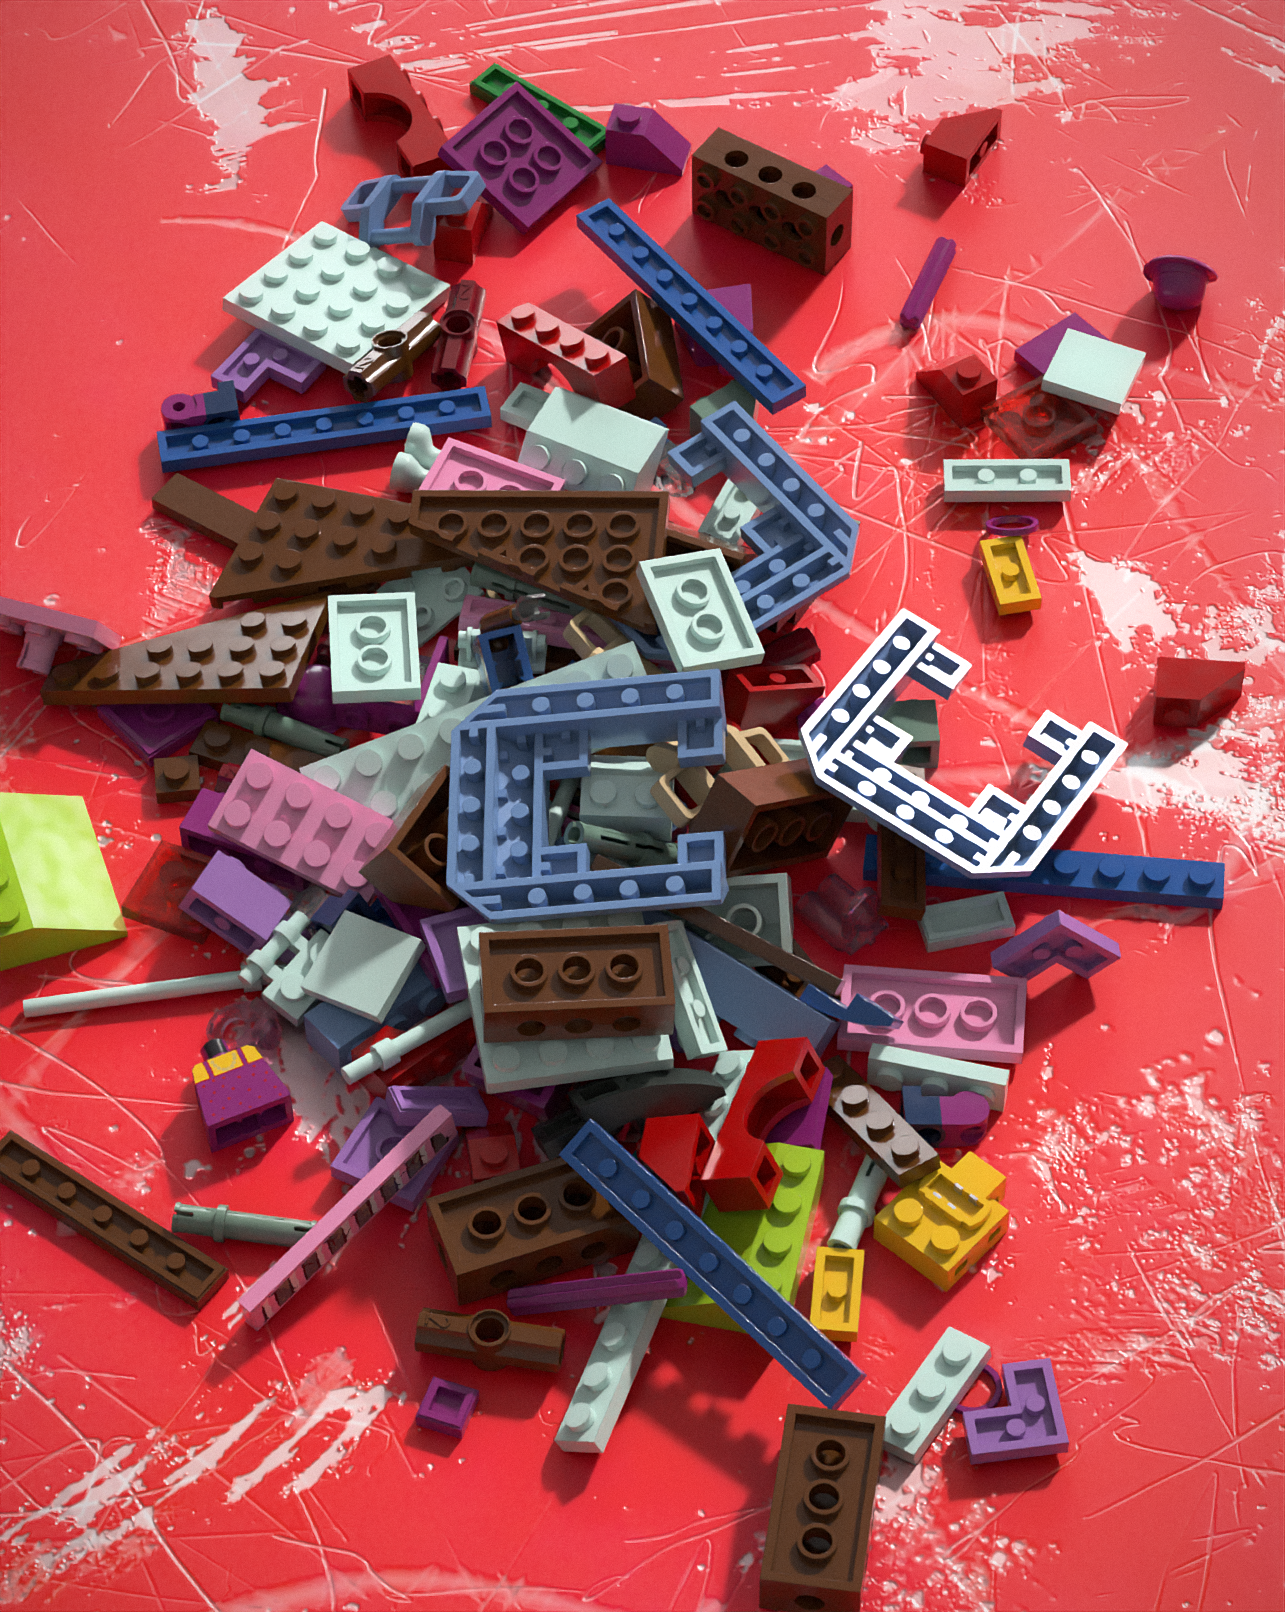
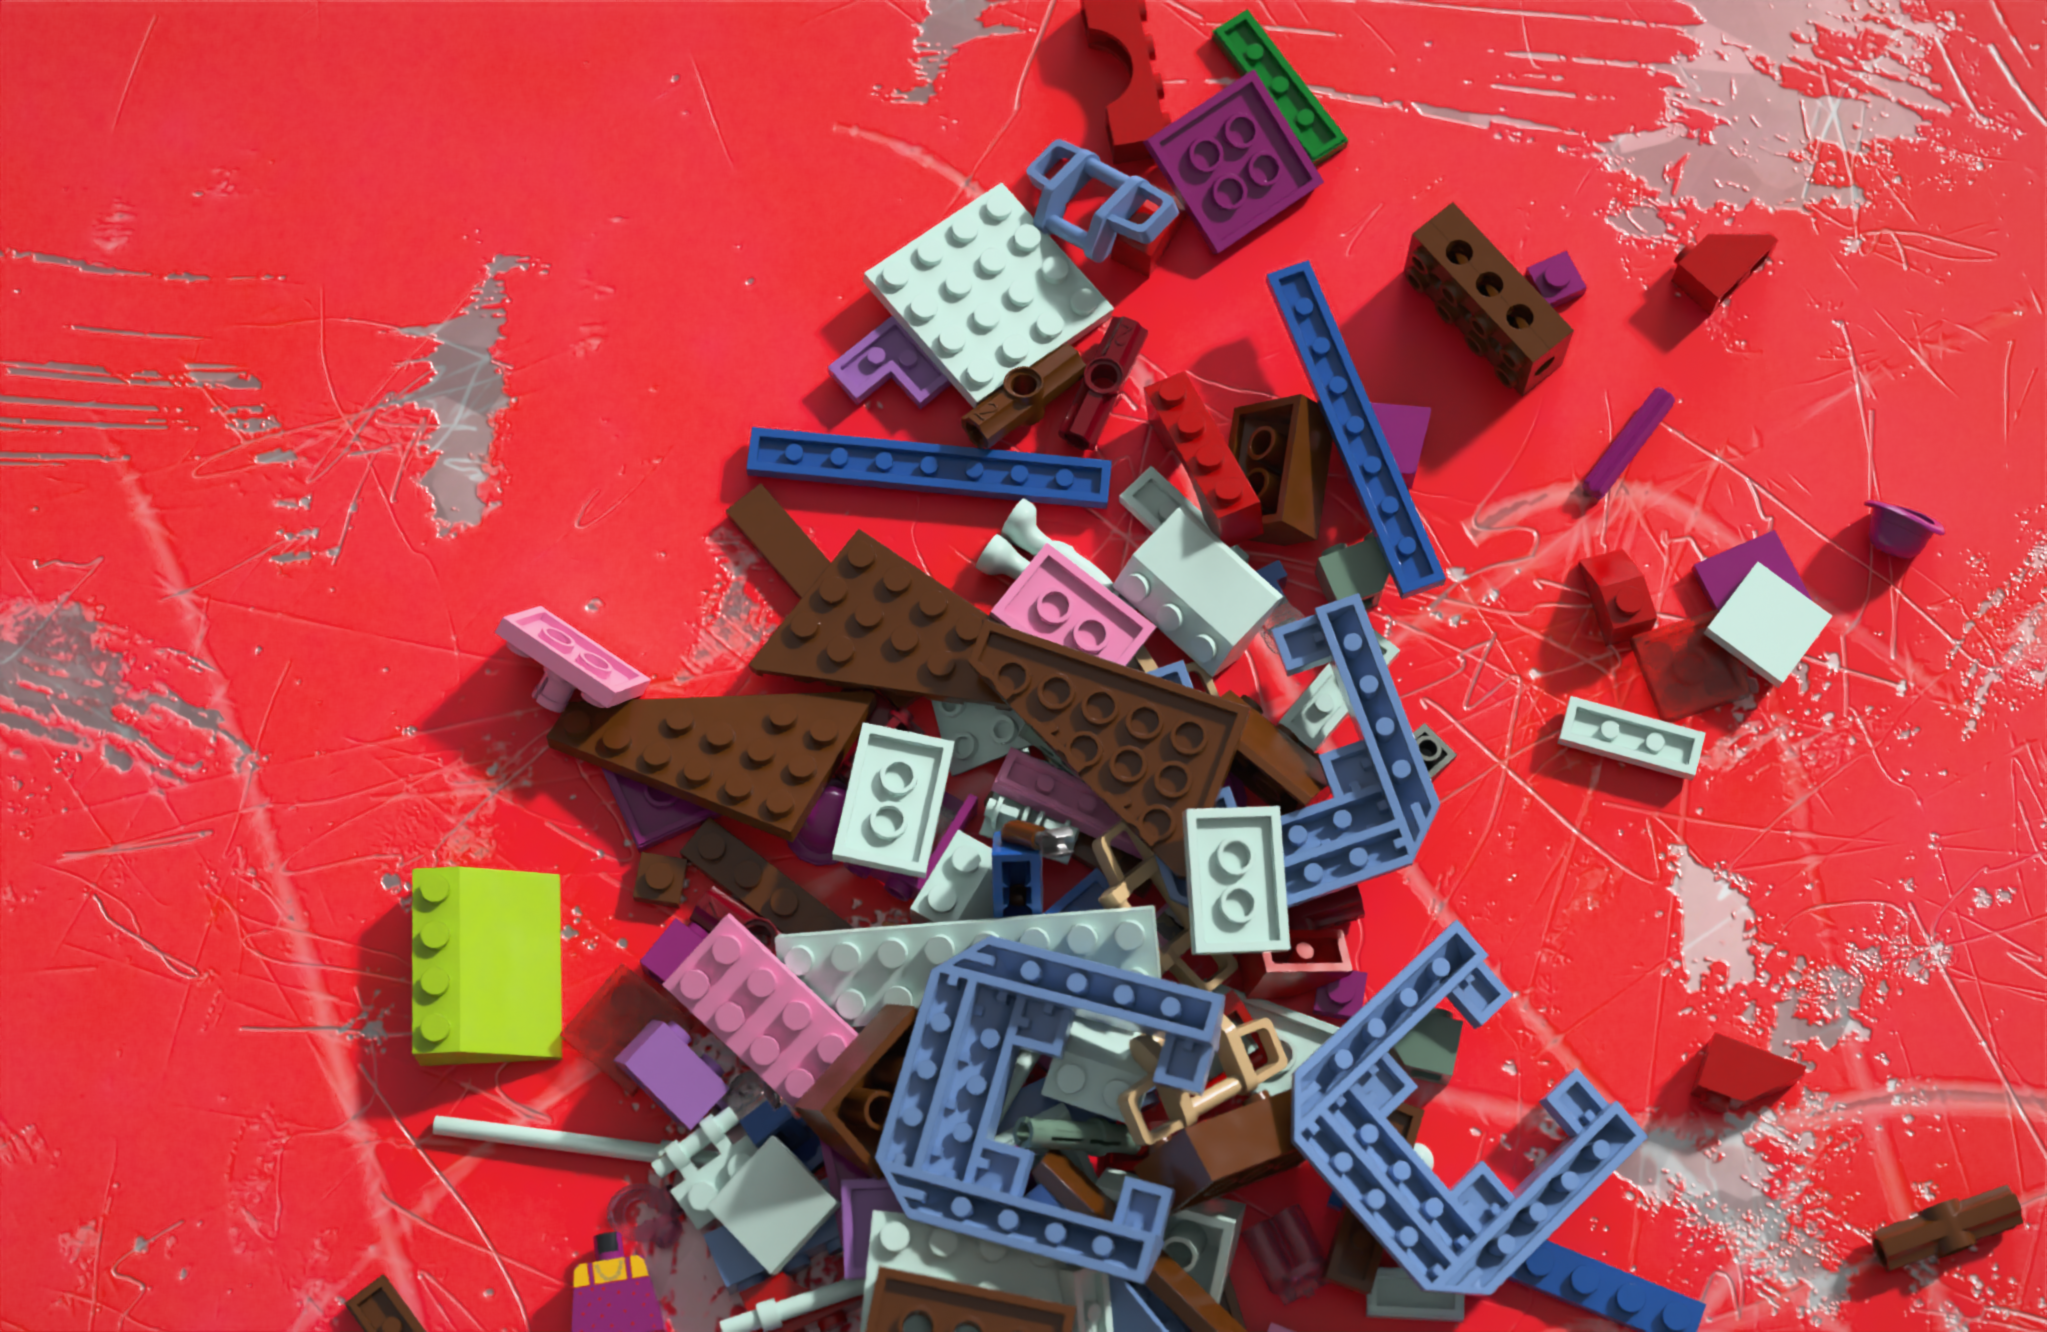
camera: 15 degrees right, 20 degrees up
leg [161,380,240,430] -> none
sand green pin [220,703,350,757] -> none
magenta slope [605,103,692,176] -> none
yellow plate [979,536,1042,615] -> none
magenta piece [986,515,1039,536] -> none

